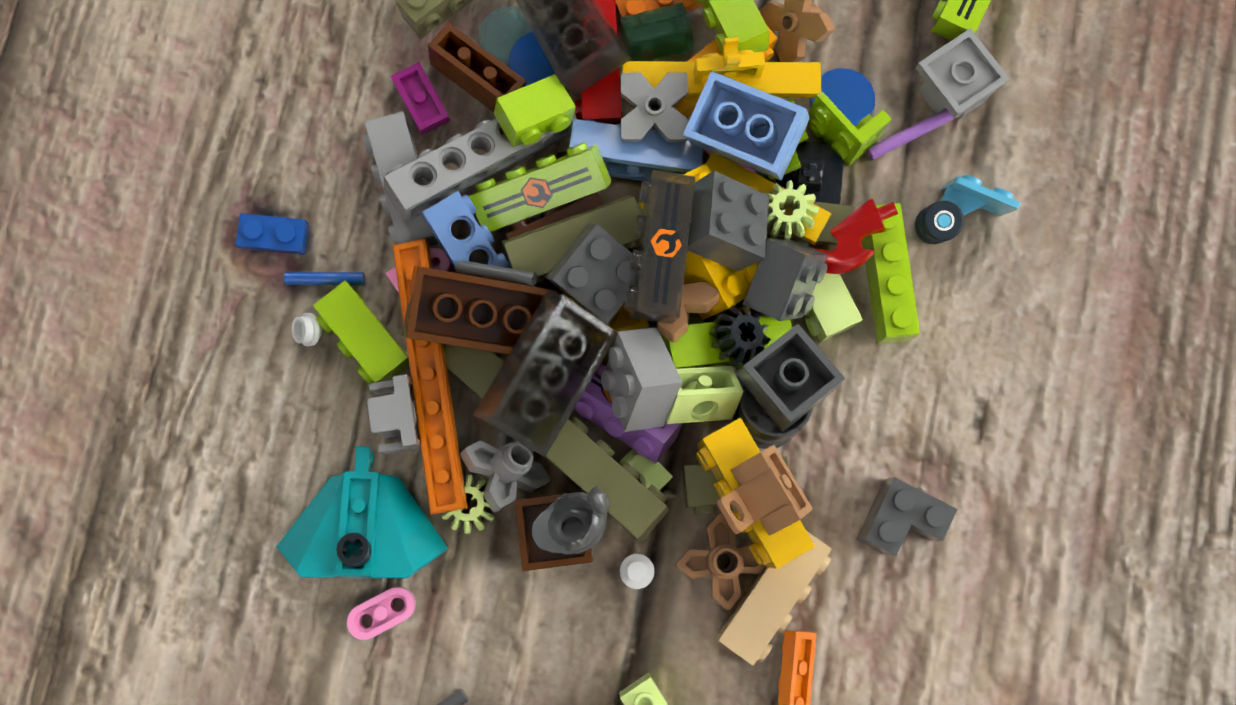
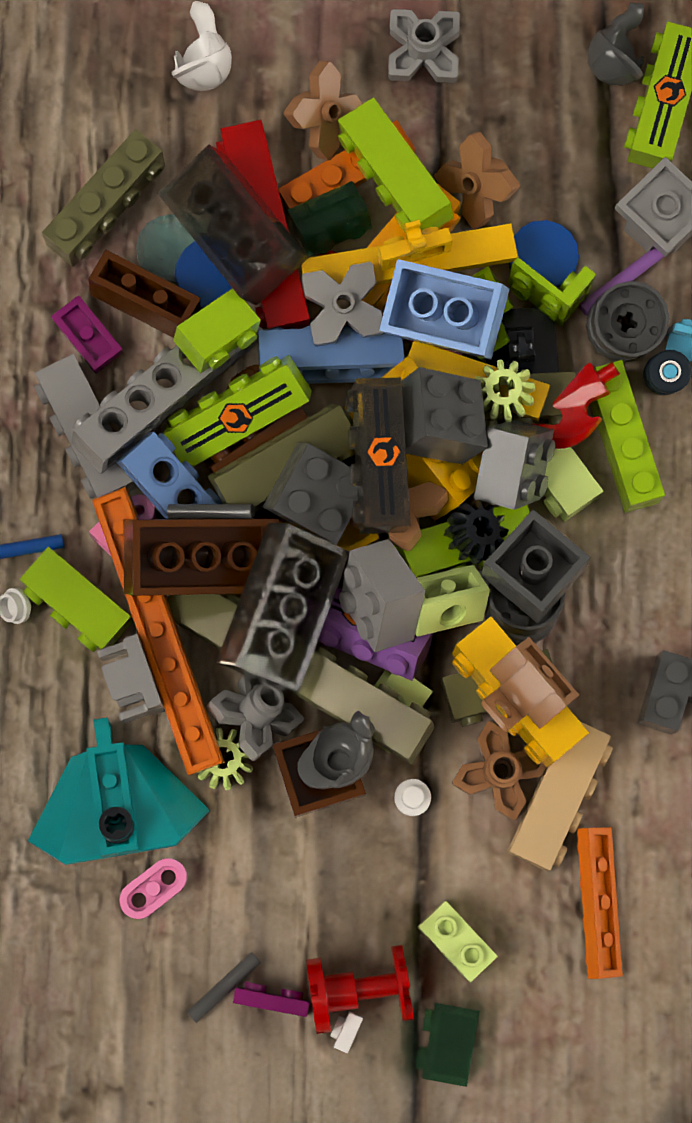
camera: 10 degrees left, 0 degrees up
none -> dark grey wheel [586,281,670,362]

